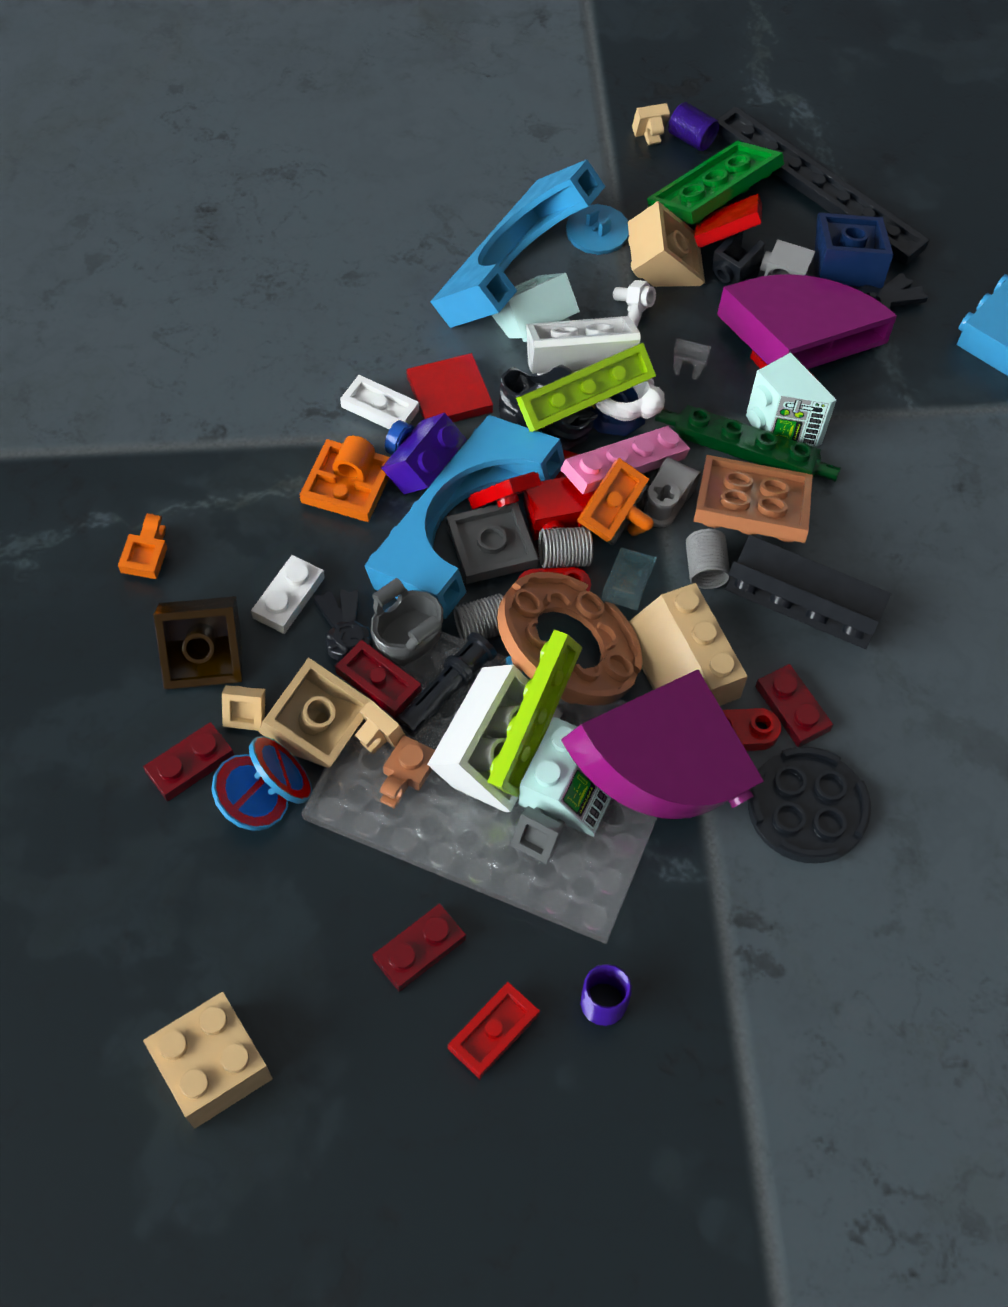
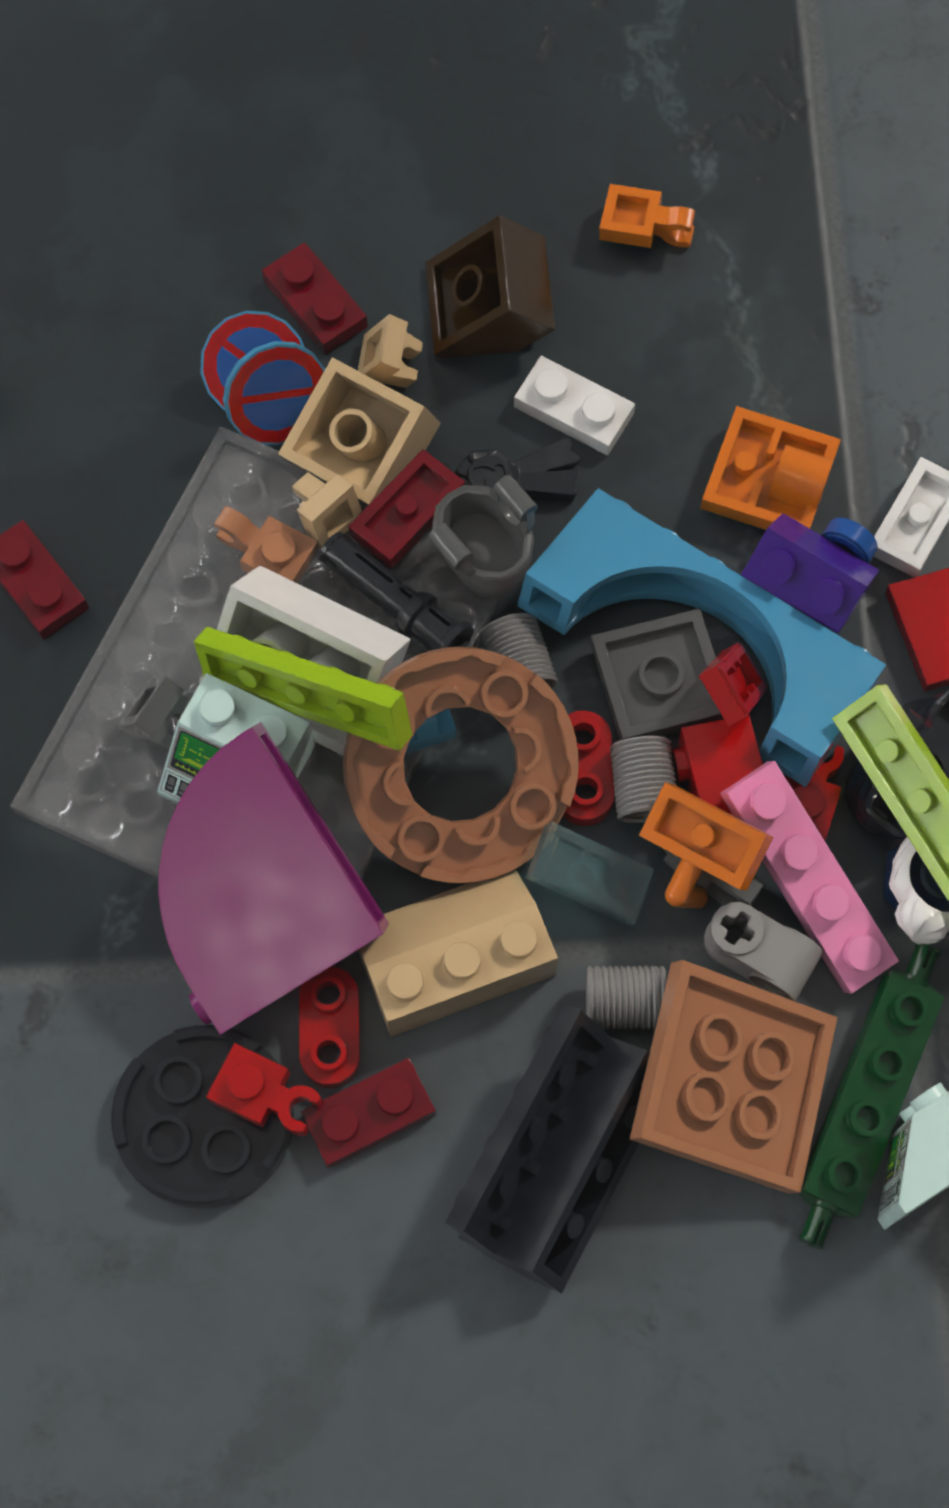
camera: 95 degrees right, 10 degrees up
none -> red plate [206,1043,323,1136]

